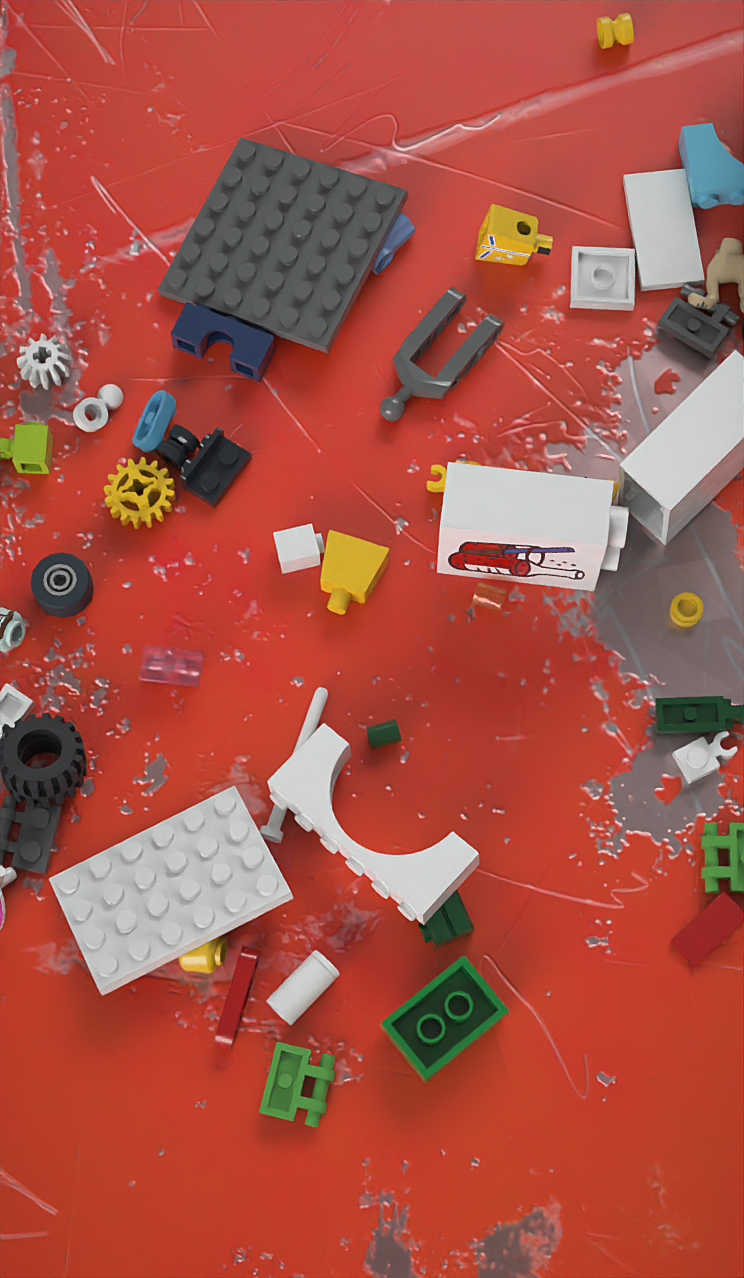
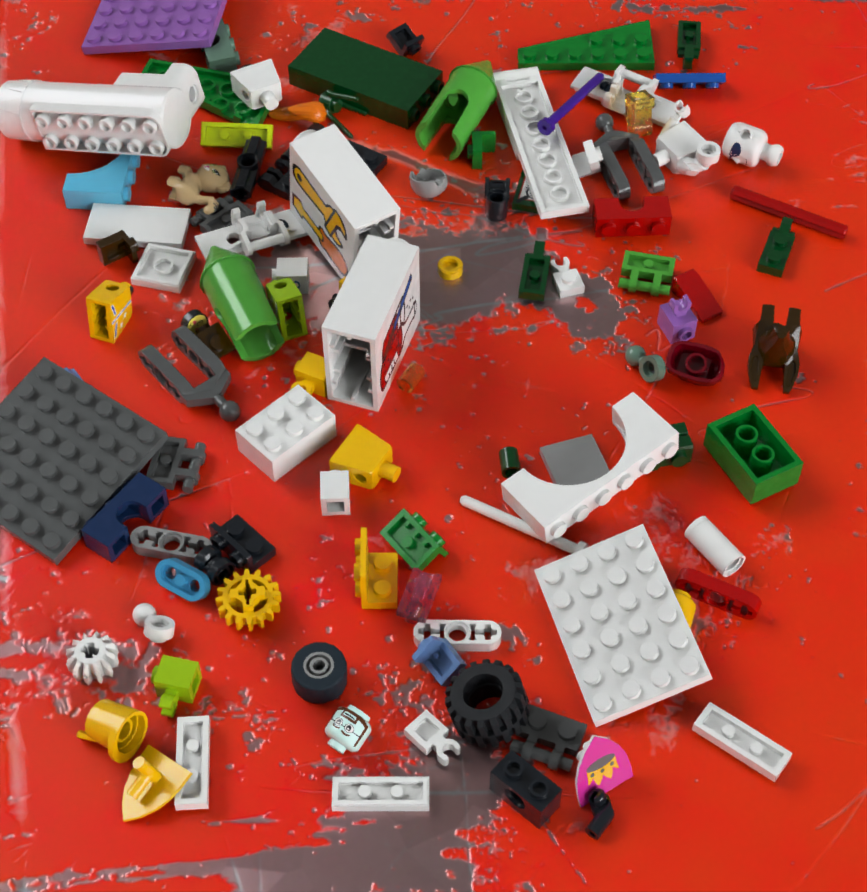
camera: 80 degrees left, 20 degrees down
bright green plate [259,1042,336,1128] -> none
none -> dark brown bracket [96,230,139,266]
none -> light grey beam [130,526,212,565]
none -> dark grey plate [146,437,206,493]
none -> tile [181,309,208,335]
none -> white piece [194,200,308,260]
none -> dark brown bracket [195,322,235,359]
none -> bright green piece [200,246,285,361]
none -> white brick [235,385,337,482]
none -> lime torso [265,278,308,341]
none -> white brick [272,257,309,294]
none -> yellow bracket [354,527,398,609]
none -> green bracket [379,508,449,574]
none -> medium blue bracket [412,636,467,687]
none -> white beam [413,619,502,652]
none -> light grey tile [539,434,610,485]
none -> sand green plate [625,345,666,382]
none -> medium lavender brick [657,294,698,344]
none -> dark red piece [666,341,725,386]
none -> white plate [692,702,793,782]
none -> dark brown piece [747,304,802,394]

